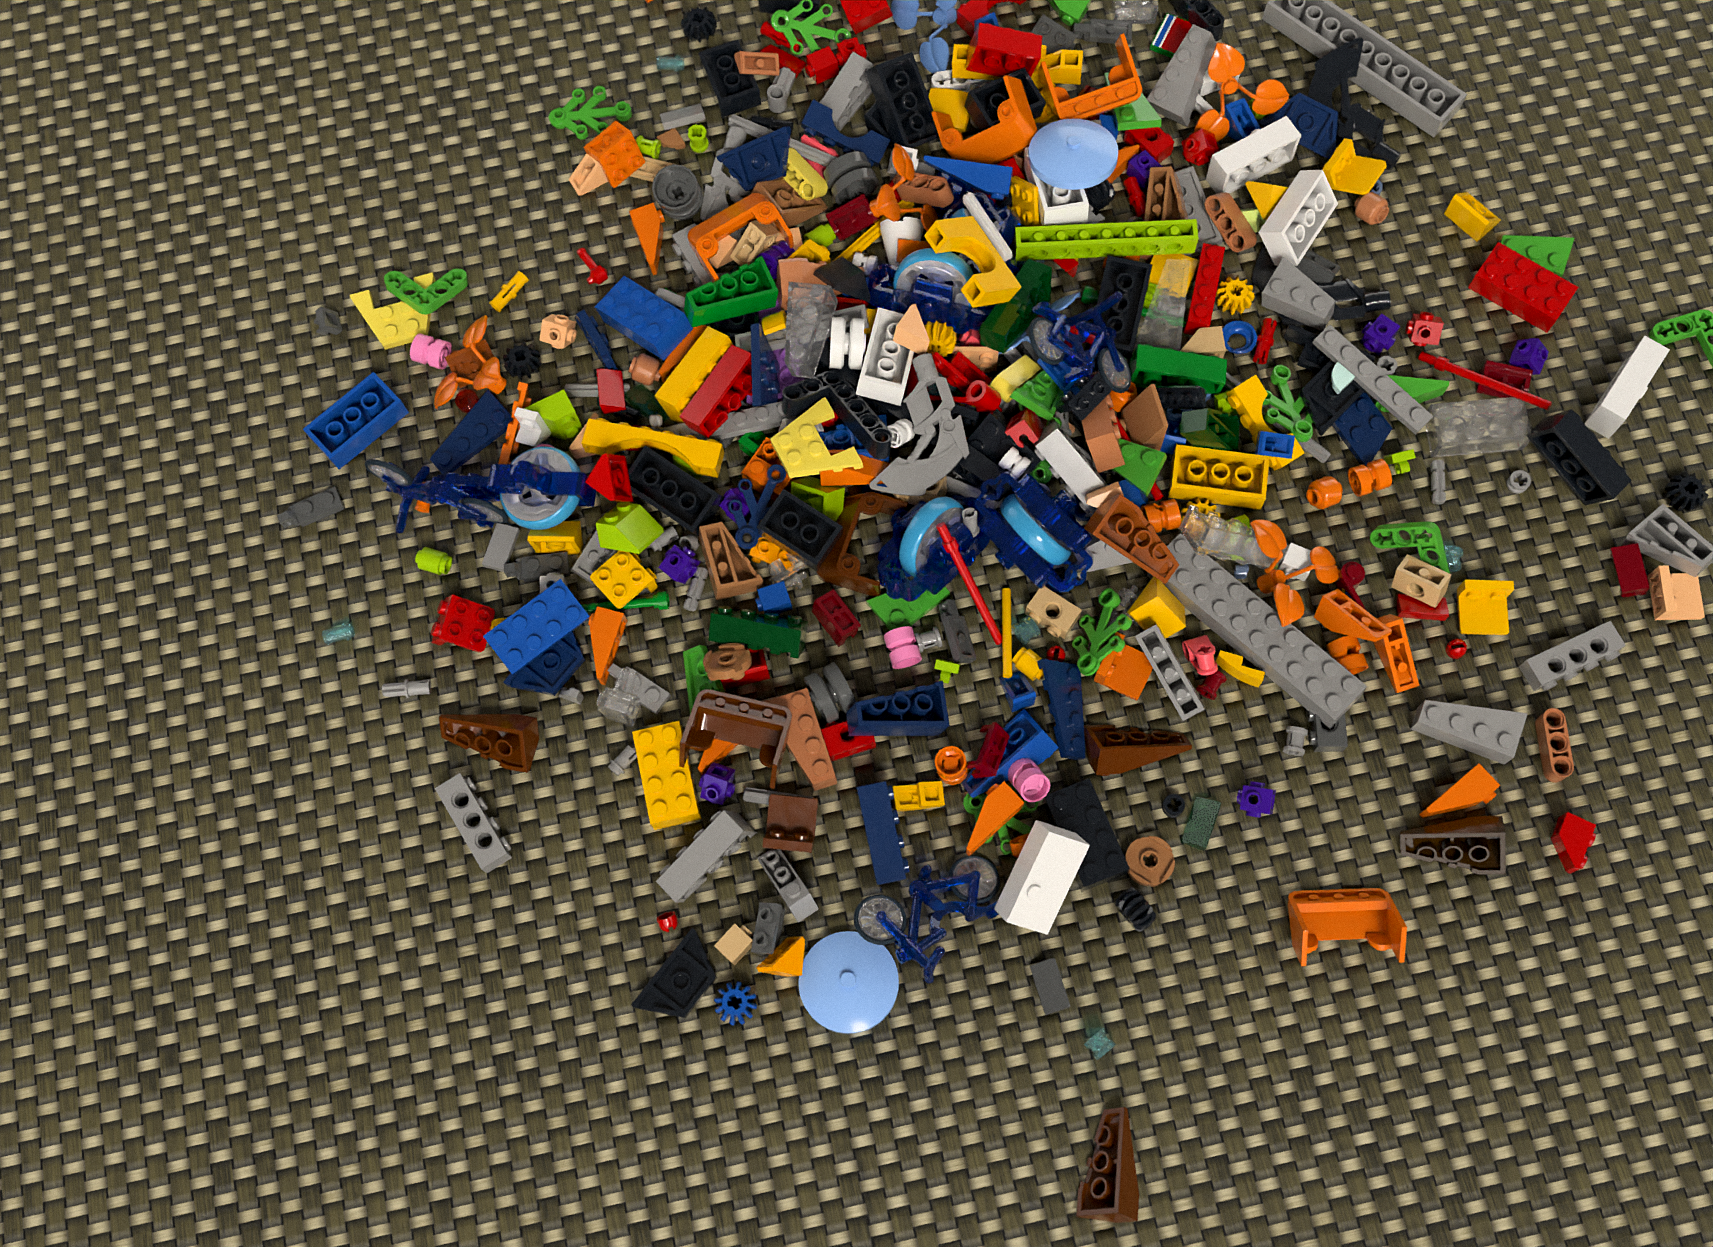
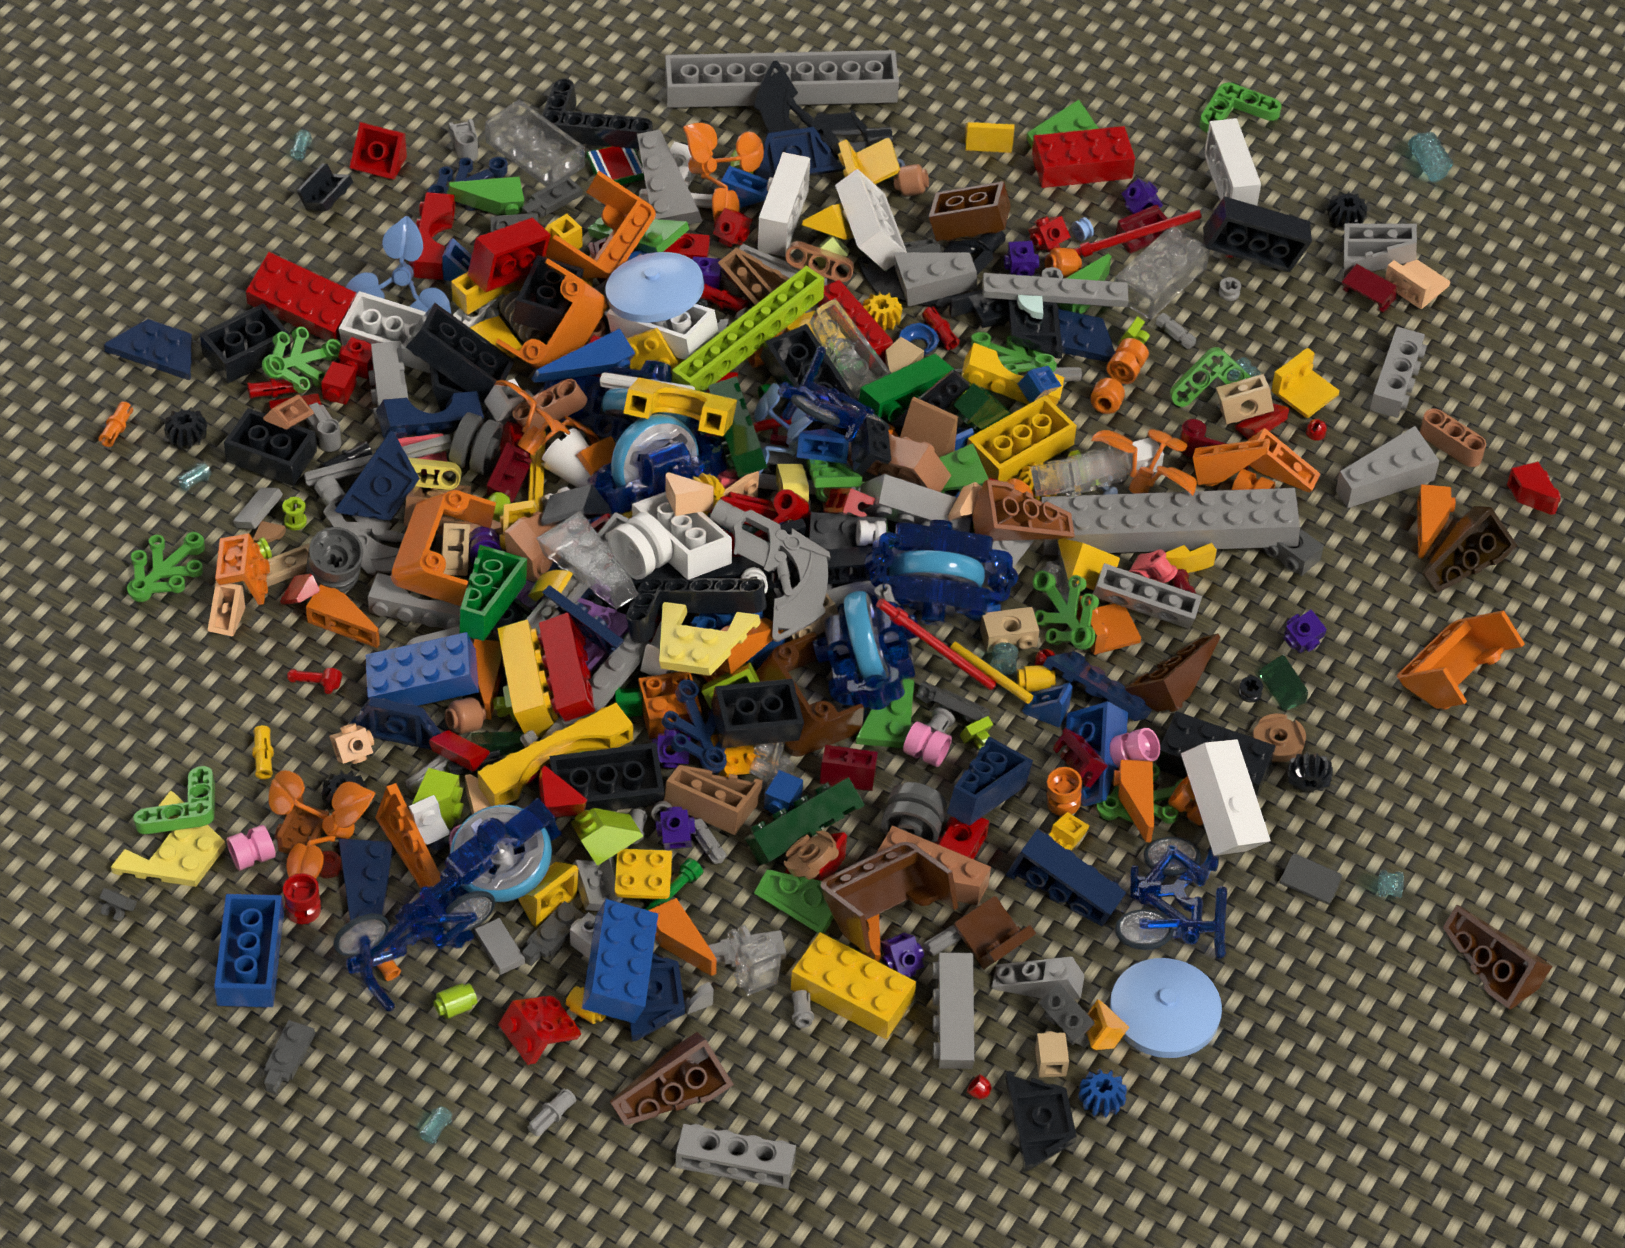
camera: 55 degrees left, 20 degrees down
light grey bush [1283,726,1308,756] -> none
none -> red slope [280,574,320,605]
none -> red wheel [283,873,321,925]
none -> white brick [339,291,431,374]
none -> reddish brown brick [929,181,1011,241]
none -> orange head [1044,248,1082,278]
none -> light blue bush [1072,217,1094,242]

